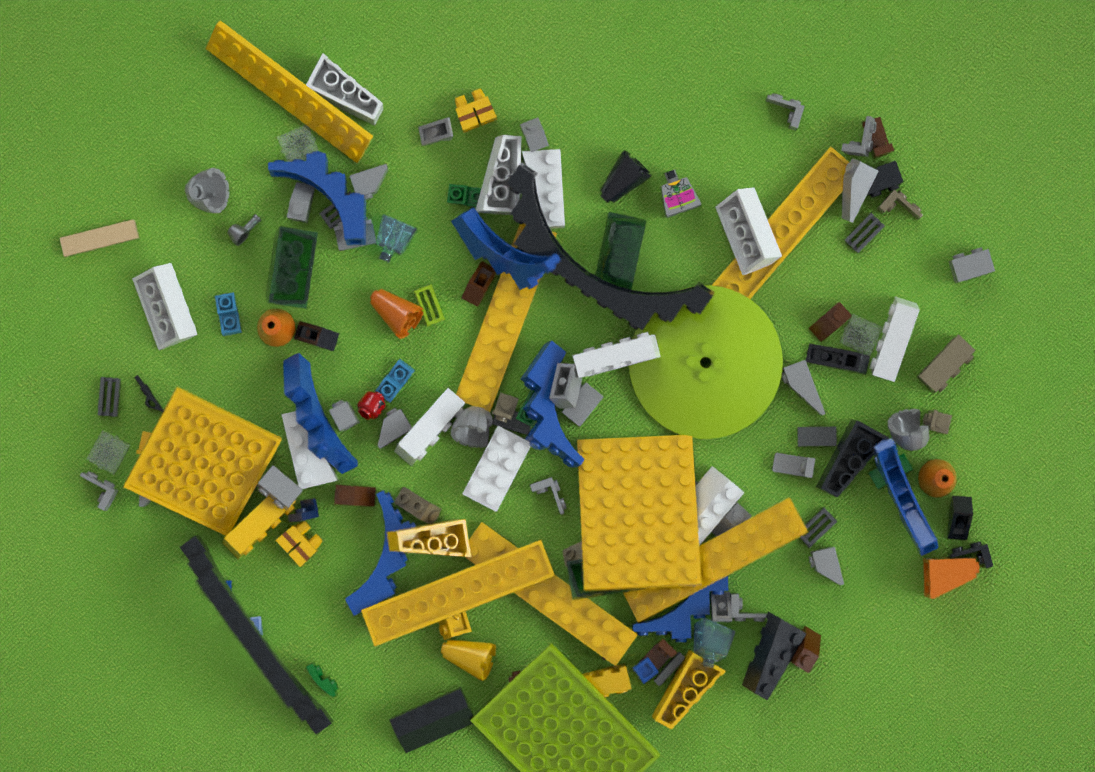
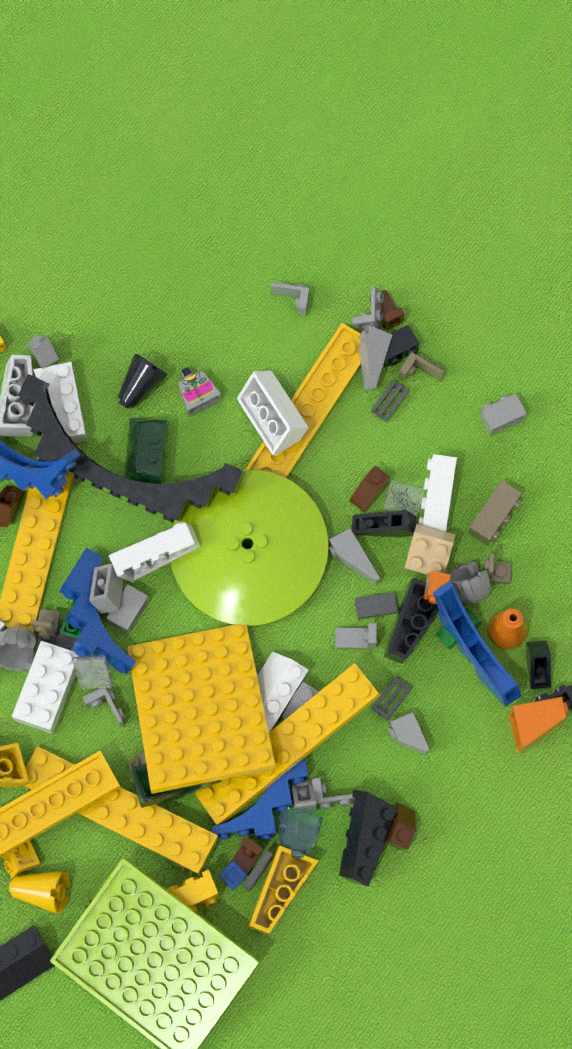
camera: 10 degrees left, 15 degrees down
none -> clear piece [72,655,113,689]
none -> tan brick [405,524,455,575]
none -> orange brick [424,571,451,604]

